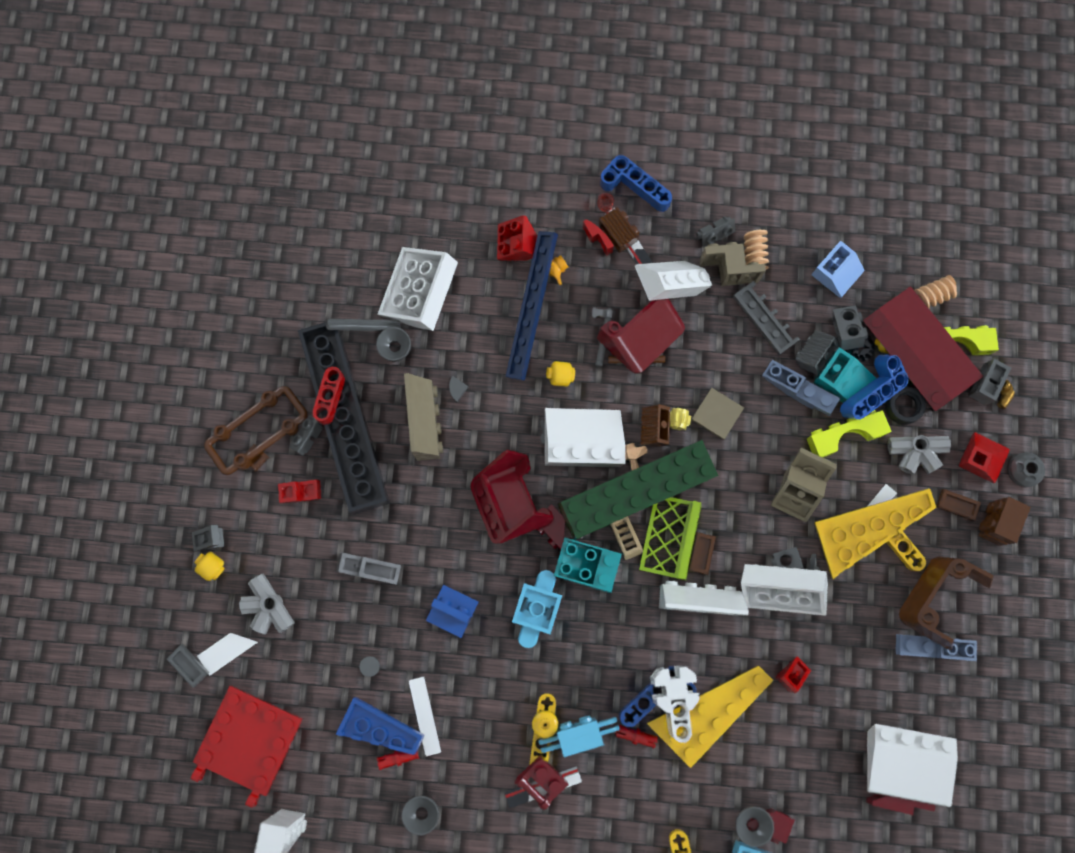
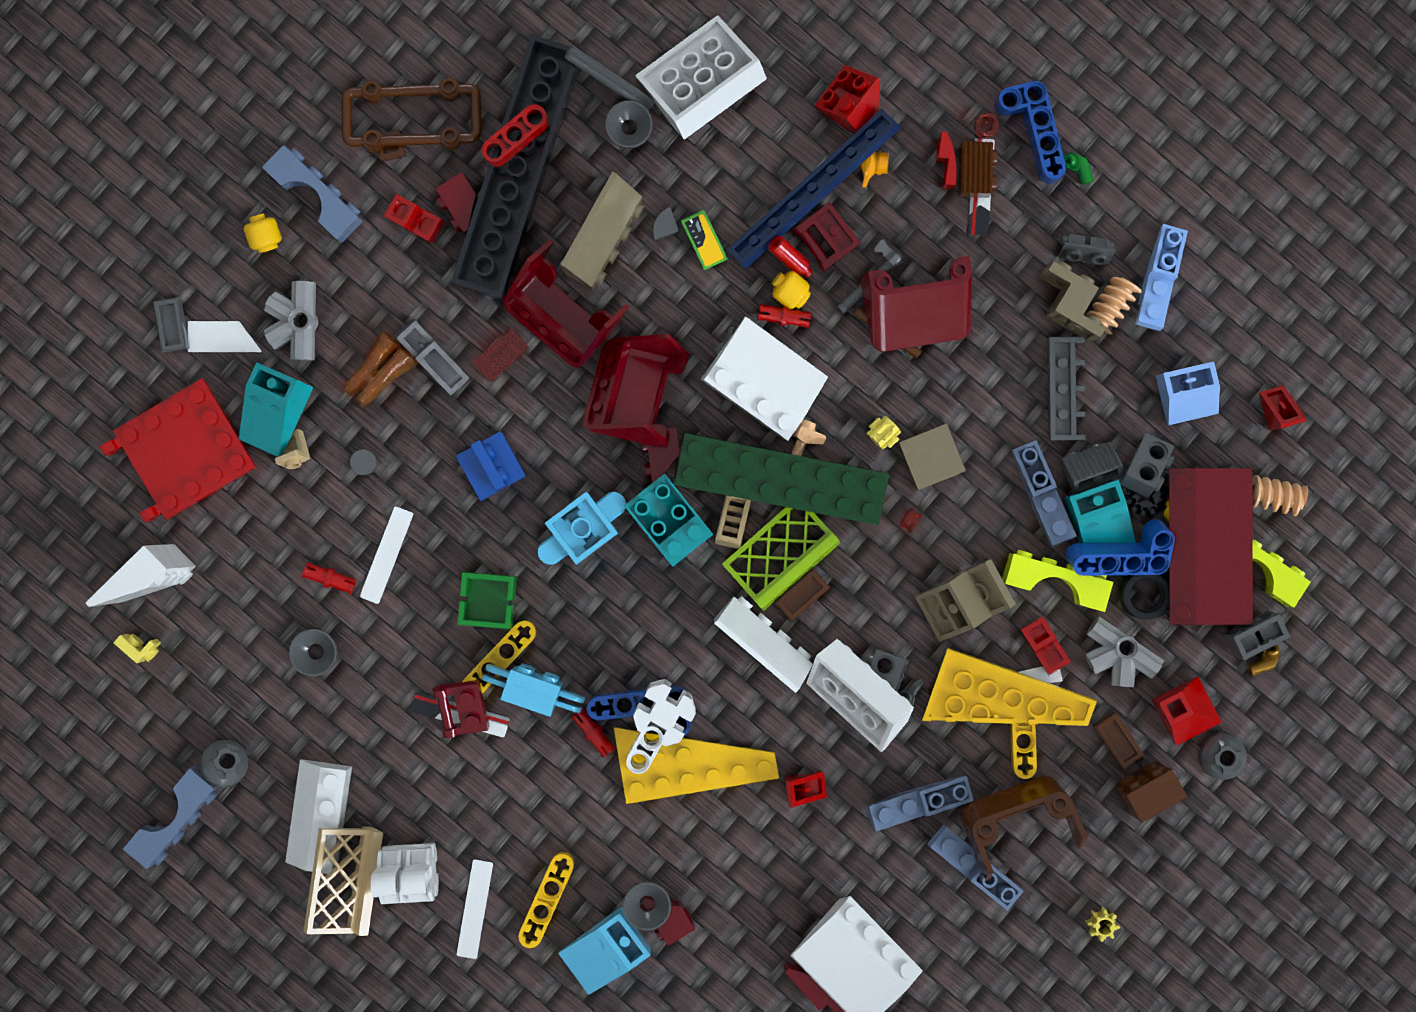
camera: 30 degrees right, 10 degrees up
dark grey slope [192,525,224,552] -> none
dark grey hinge [289,415,323,456] -> none
blue wing [336,697,425,755] -> none
yellow head [532,710,558,738] -> none
white slope [635,261,712,301] -> none
reddish brown brick [640,404,670,447] -> none
none -> teal slope [239,362,313,457]
none -> sand blue arch [262,145,363,243]
none -> tan bracket [275,429,310,469]
none -> clear orange piece [344,330,420,407]
none -> dark red slope [436,172,478,235]
none -> green piece [458,572,517,629]
none -> clear red tile [473,328,529,382]
none -> dark red windscreen [503,239,629,368]
none -> slope [680,209,727,270]
none -> red pin [757,304,811,328]
none -> red cylinder [768,236,812,278]
none -> dark red plate [793,202,861,272]
none -> sand blue slope [866,776,974,832]
none -> clear red bush [899,507,922,533]
none -> red slope [1021,616,1071,676]
none -> green arm [1064,152,1094,185]
none -> light yellow gear [1085,907,1120,942]
none -> light blue slope [1136,224,1188,331]
none -> red slope [1259,385,1306,430]

